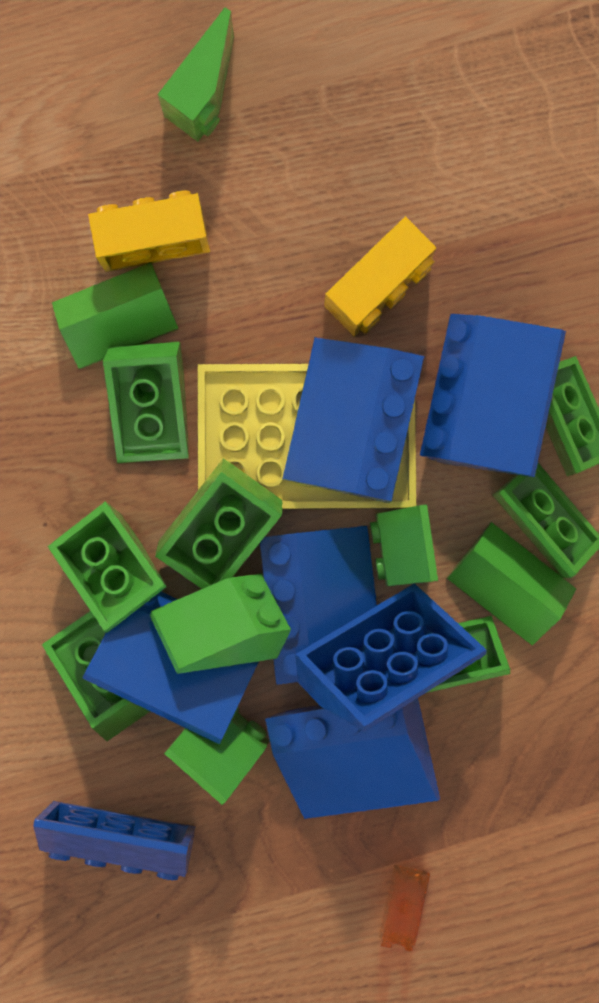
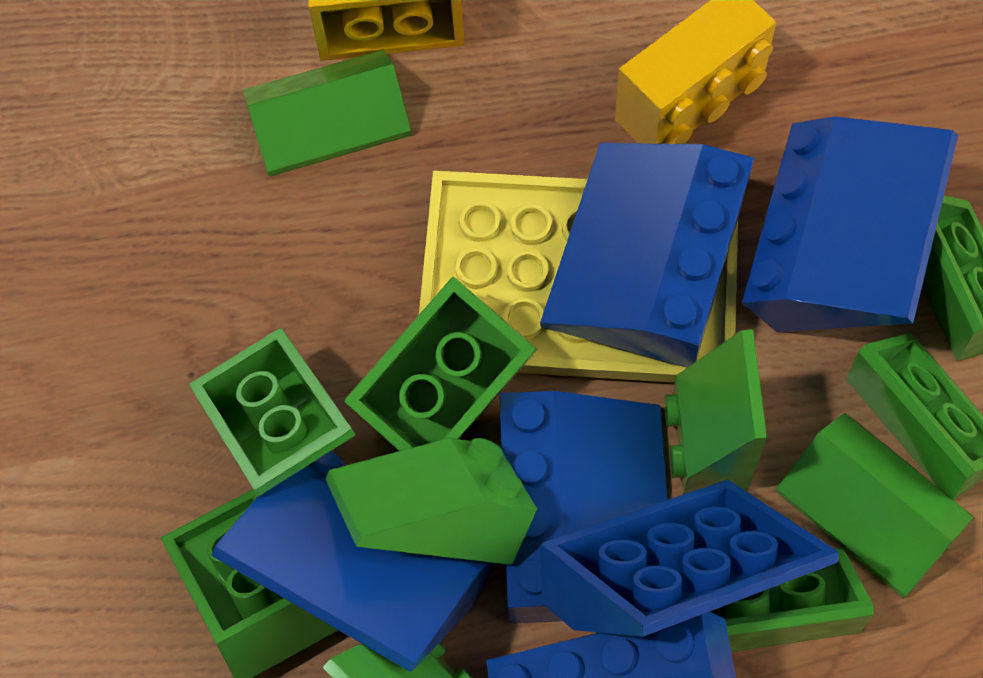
camera: 10 degrees right, 20 degrees down
bright green slope [103,342,189,463] -> none

